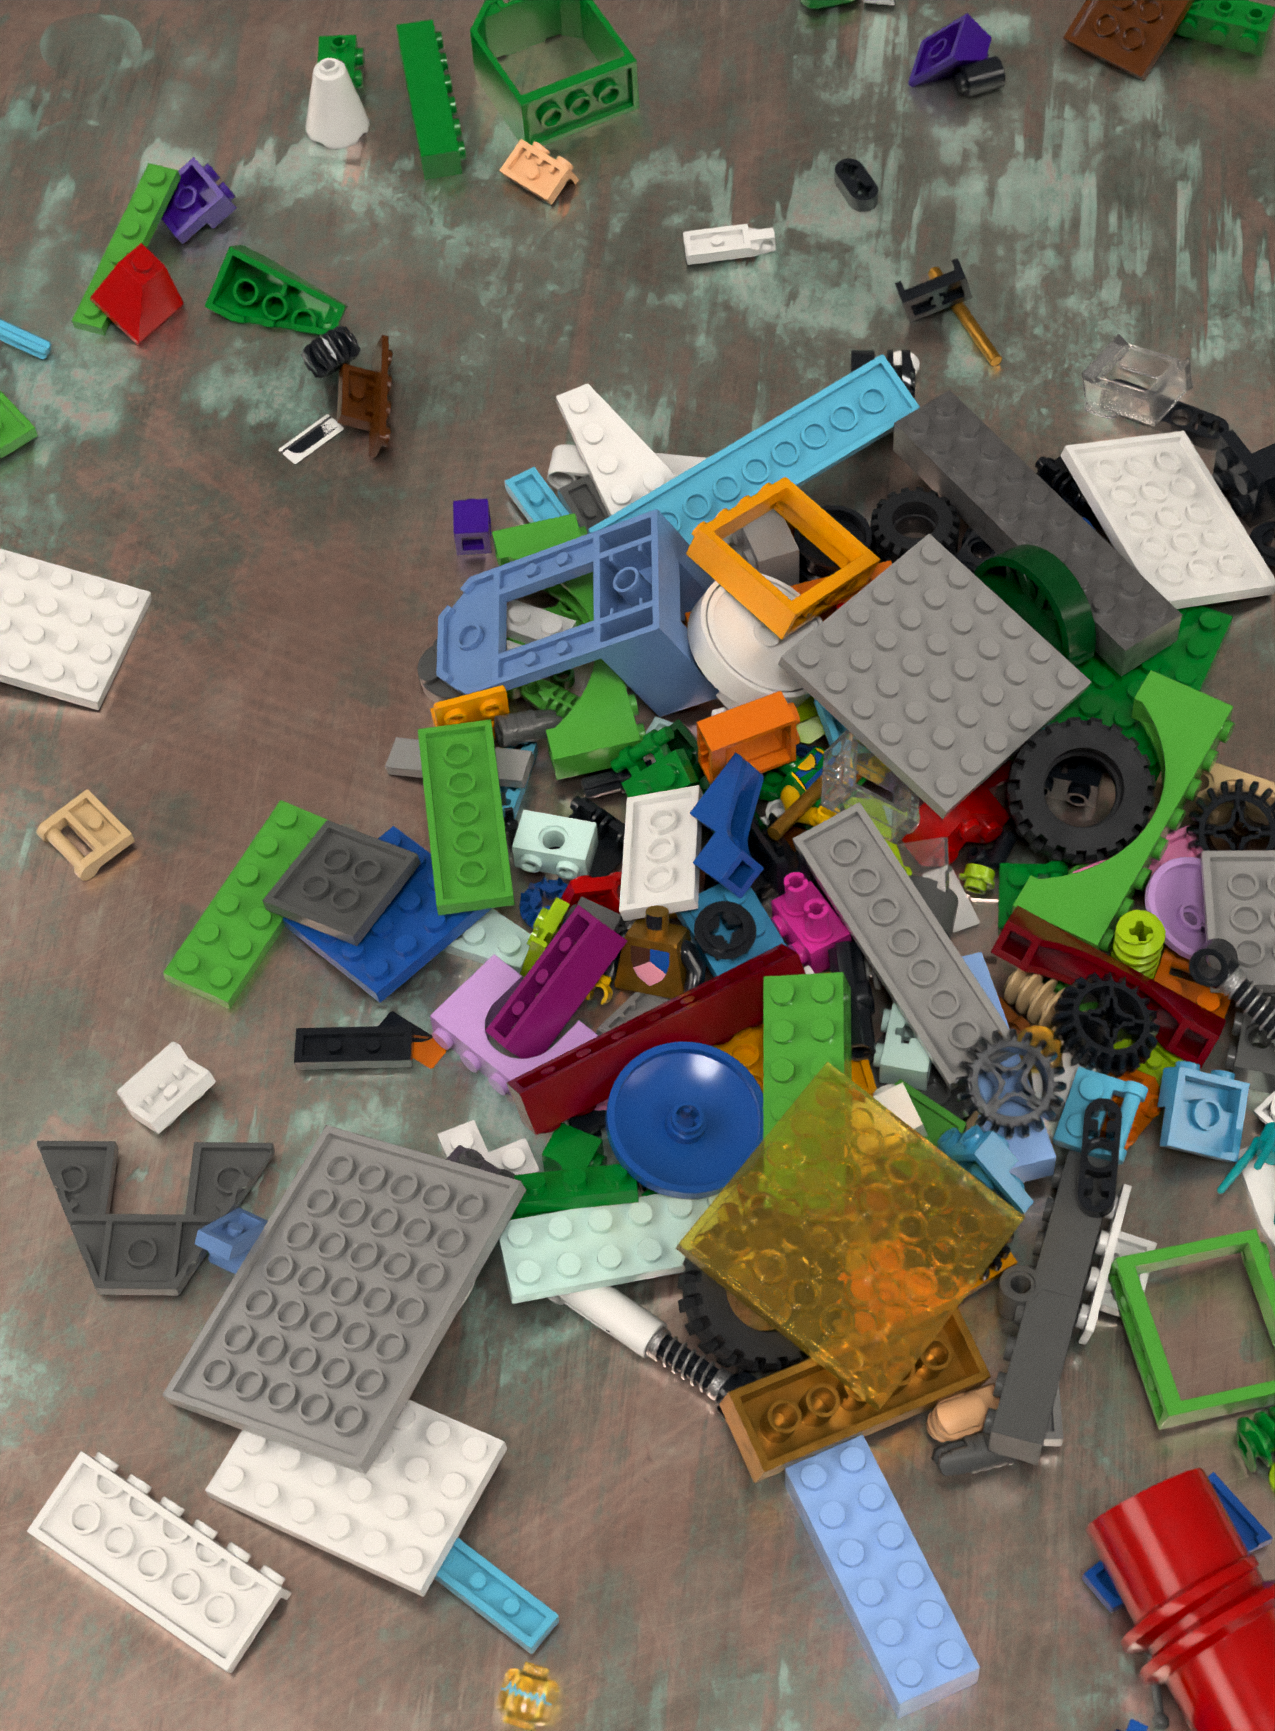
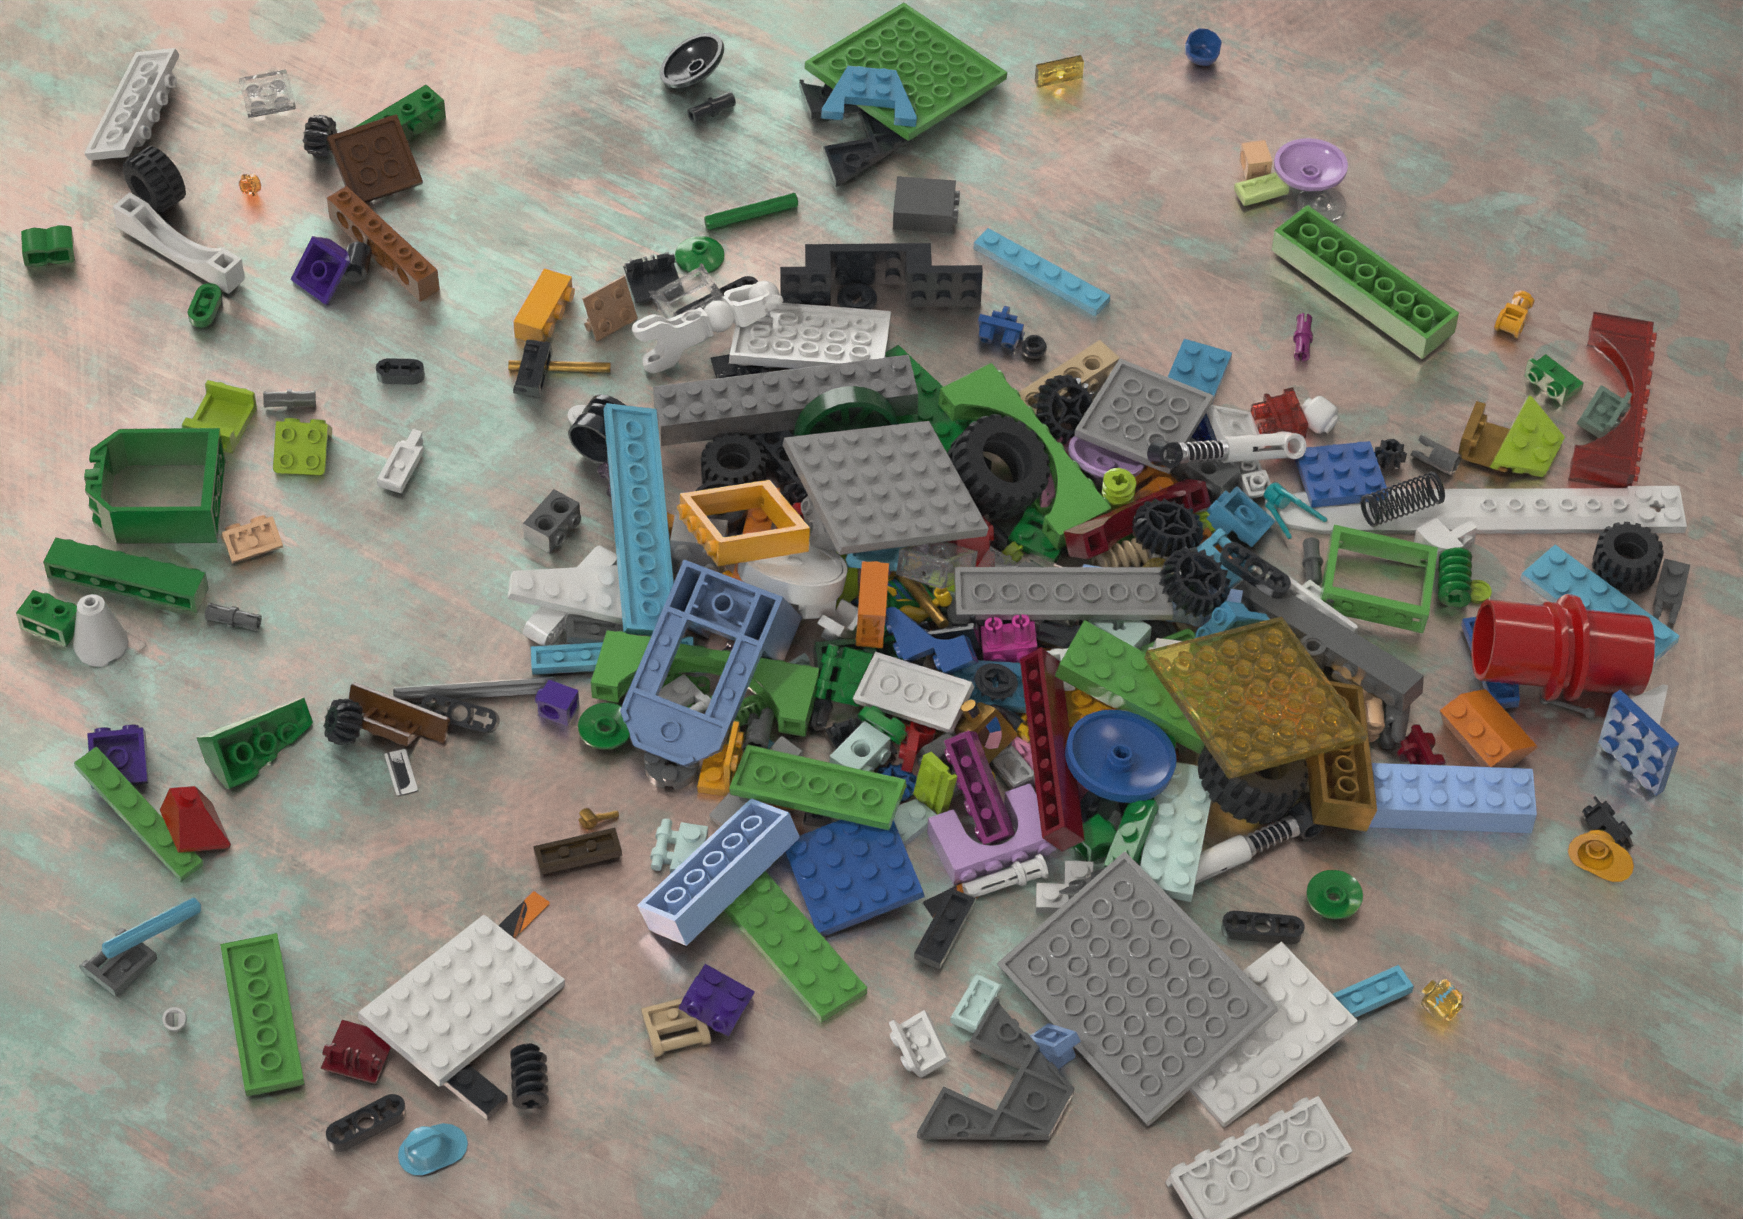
camera: 70 degrees left, 5 degrees down
dark grey plate [262,820,421,946] -> none
none -> lime panel [181,380,257,454]
none -> dark grey pin [205,603,262,632]
none -> dark grey pin [263,389,316,409]
none -> lime bracket [273,418,333,476]
none -> dark orange brick [327,186,440,302]
none -> dark grey axle [393,677,556,703]
none -> black beam [421,694,500,733]
none -> sticker [498,891,550,938]
none -> light orange brick [513,268,575,342]
none -> dark grey brick [523,489,581,553]
none -> dark brown plate [533,827,622,875]
none -> green dish [578,703,630,749]
none -> pearl gold hand [578,808,619,830]
none -> medium nougat hinge [582,275,638,342]
none -> black hinge [623,252,684,304]
none -> white piece [632,281,783,373]
none -> light blue brick [637,798,800,946]
none -> light aqua plate [650,819,708,874]
none -> green dish [675,236,725,275]
none -> dark purple plate [678,964,755,1037]
none -> green plate [858,705,907,744]
none -> light aqua plate [950,974,1002,1033]
none -> white pin [962,854,1049,898]
none -> black beam [1221,911,1305,945]
none -> dark grey axle [1302,537,1323,585]
none -> green dish [1306,870,1363,919]
none -> dark red hips [1397,724,1446,766]
none -> orange slope [1440,689,1538,768]

